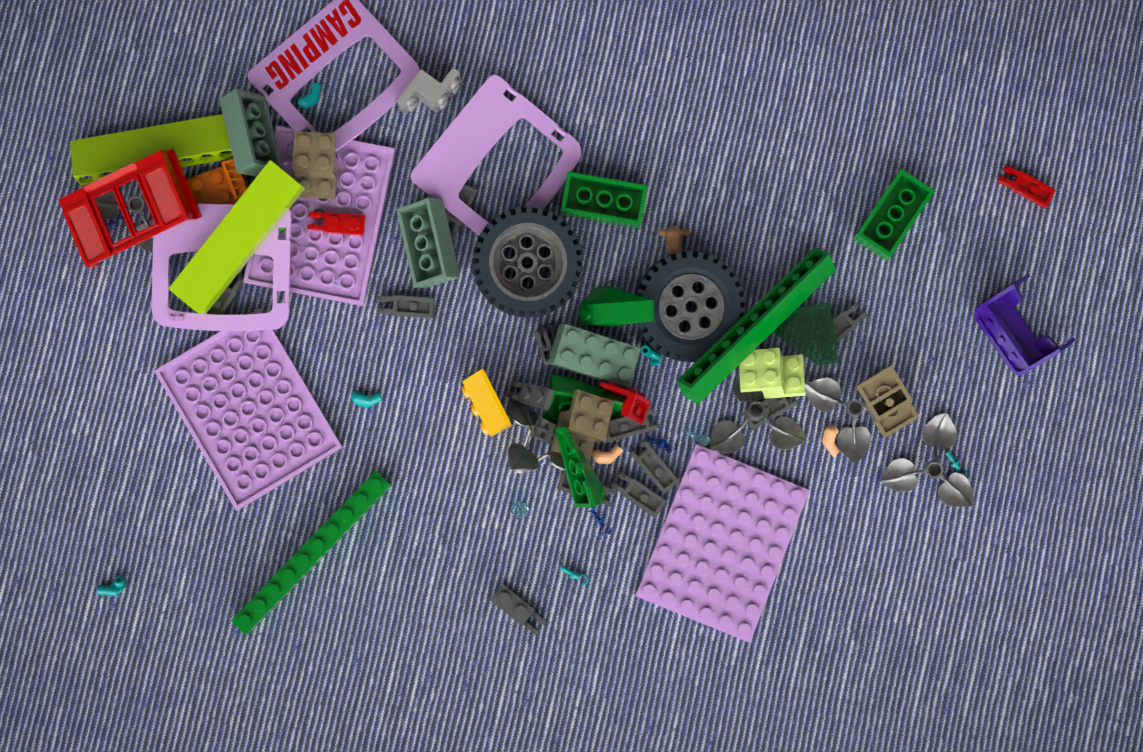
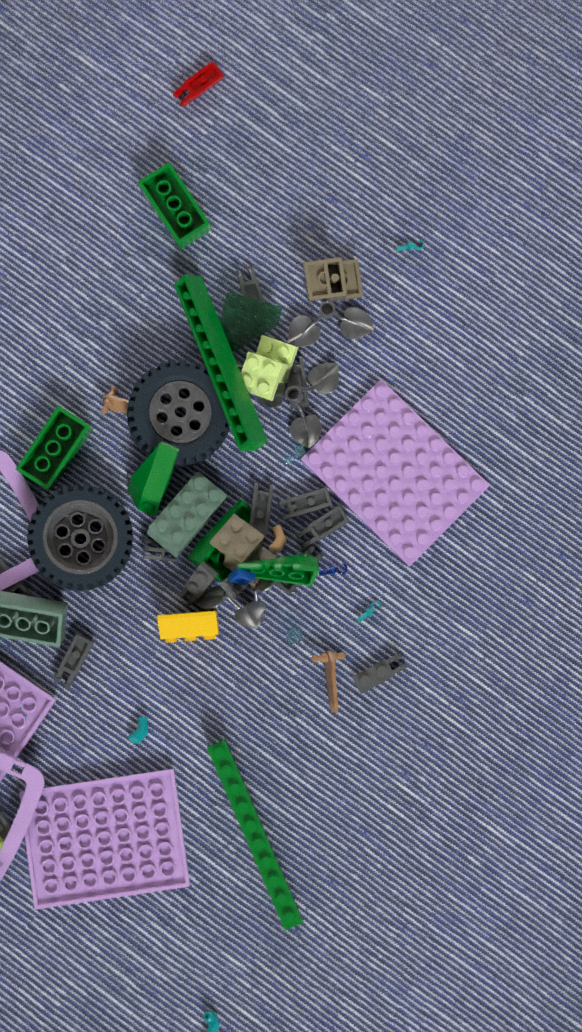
camera: 60 degrees left, 0 degrees up
red bracket [600,381,651,424] -> none
teal arm [640,345,662,366] -> none
clear blue hand [647,437,678,454] -> none
light nougat arm [822,425,841,457] -> none
flat silver plant [881,413,973,507] -> none
dark purple windscreen [974,273,1076,375] -> none
none -> blue tile [228,568,255,586]
none -> medium nougat piece [311,650,346,713]

